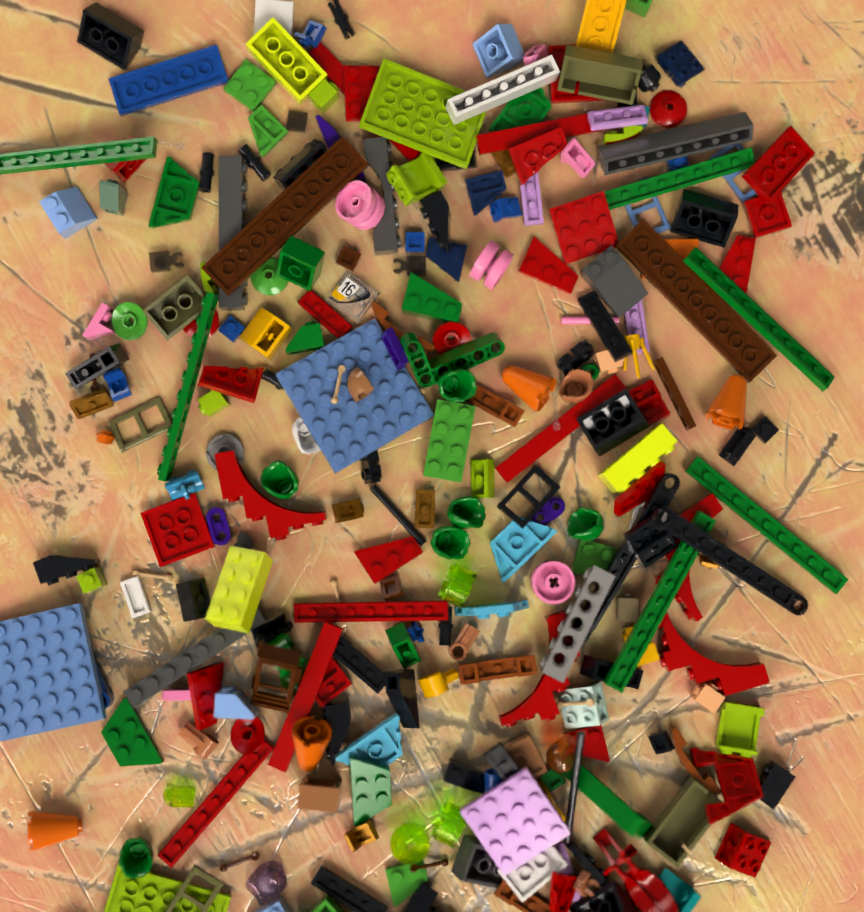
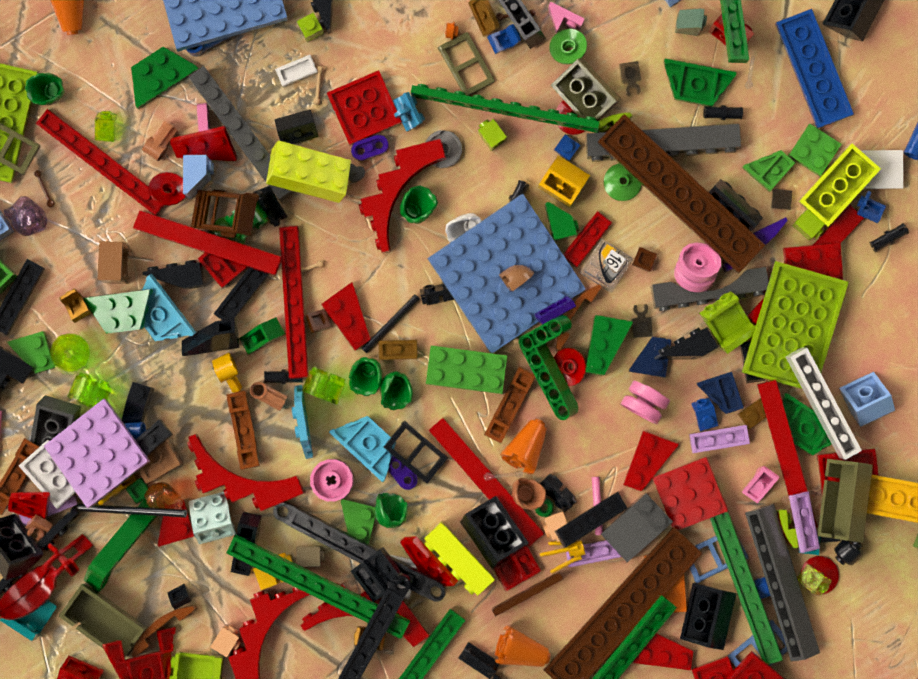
camera: 85 degrees right, 0 degrees up
red wing [198,366,264,403] -> none
black pin [238,144,271,182] -> none
green brick [276,236,325,291] -> none
orange cone [292,716,332,772] -> none
tan hinge [331,365,345,404] -> none
pearl gold bracket [332,498,364,523] -> none
blue plate [405,232,425,253] -> none
blue piece [406,621,424,643] -> none
reddish brown hinge [410,858,449,873] -> none
green hair [438,369,477,402] -> none
lime slope [471,459,495,498] -> none
red wing [507,126,567,185] -> none
bright pink beam [522,44,548,66] -> none
light grey brick [539,565,615,683] -> none
tan hinge [556,698,595,708] -> none
dark blue hinge [657,40,705,88] -> none
none -> clear neon green bracket [797,564,831,596]

